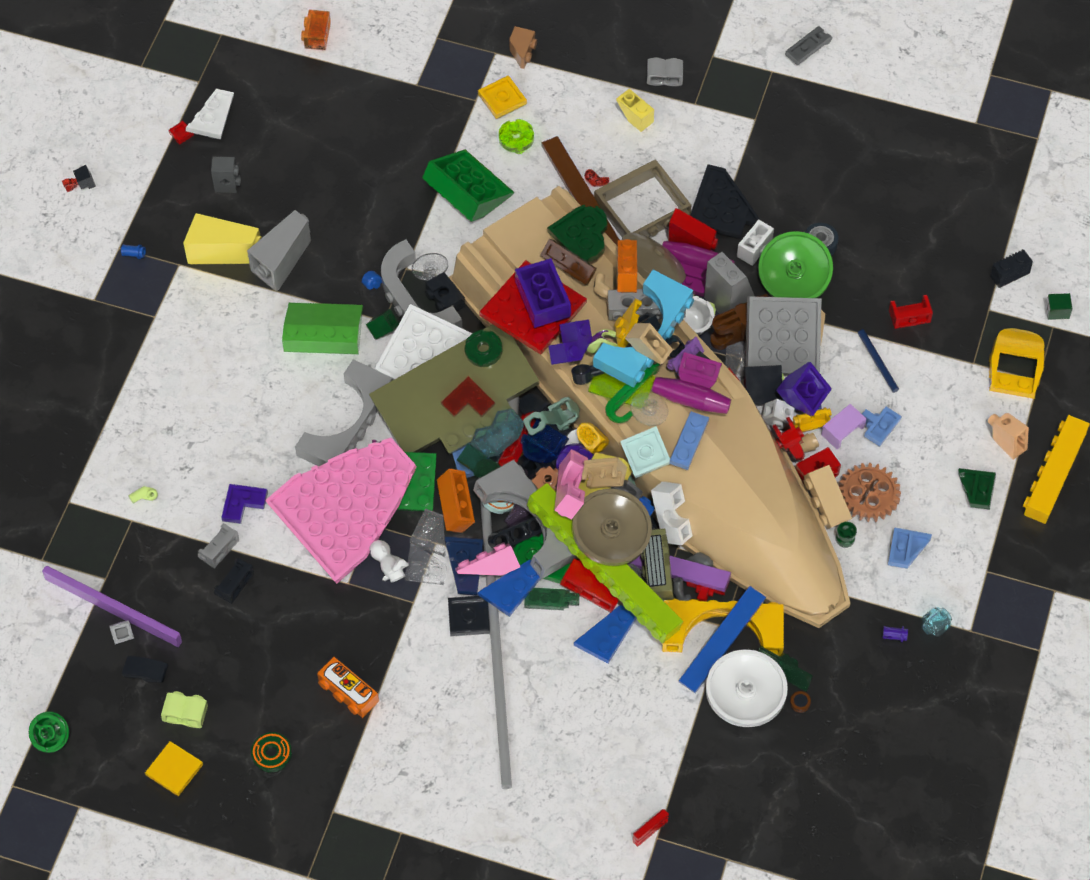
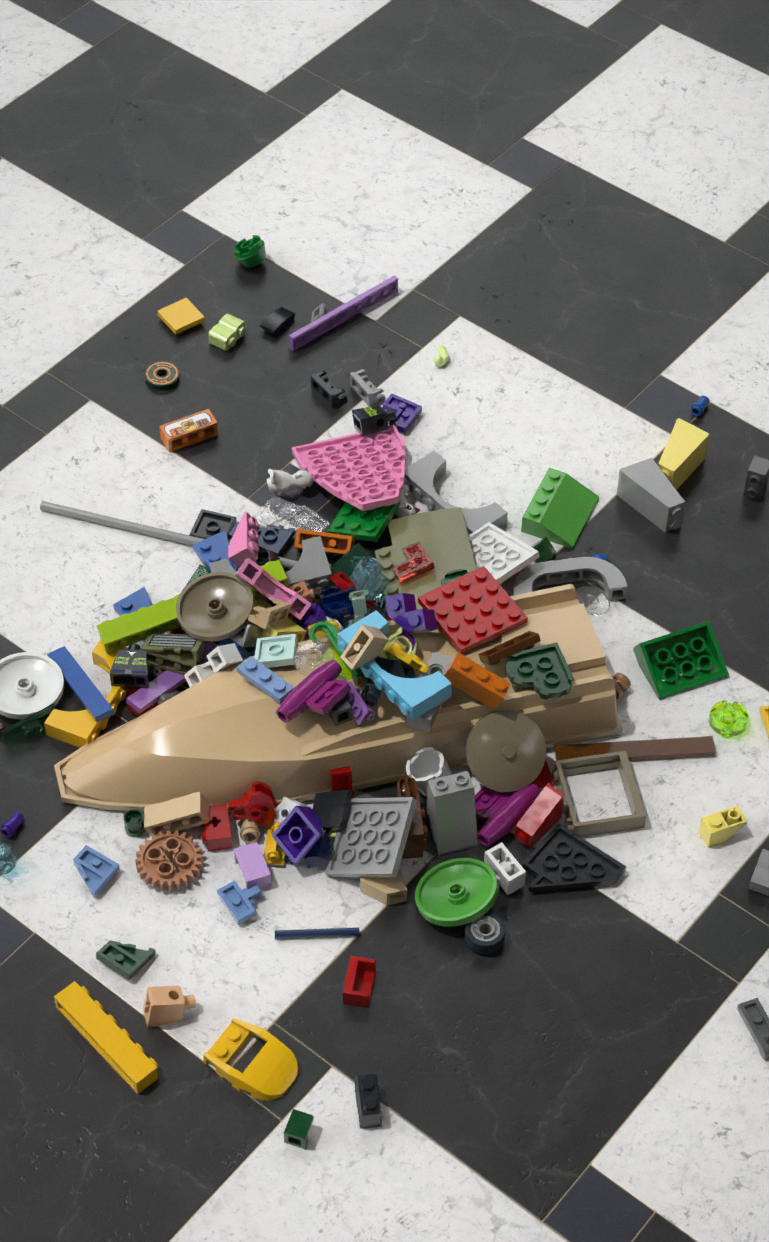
camera: 110 degrees right, 10 degrees down
dark purple brick [515,258,571,328] -> none
clear red arm [584,169,609,187] -> none
none -> black torso [110,643,149,688]
none -> black torso [352,406,396,436]

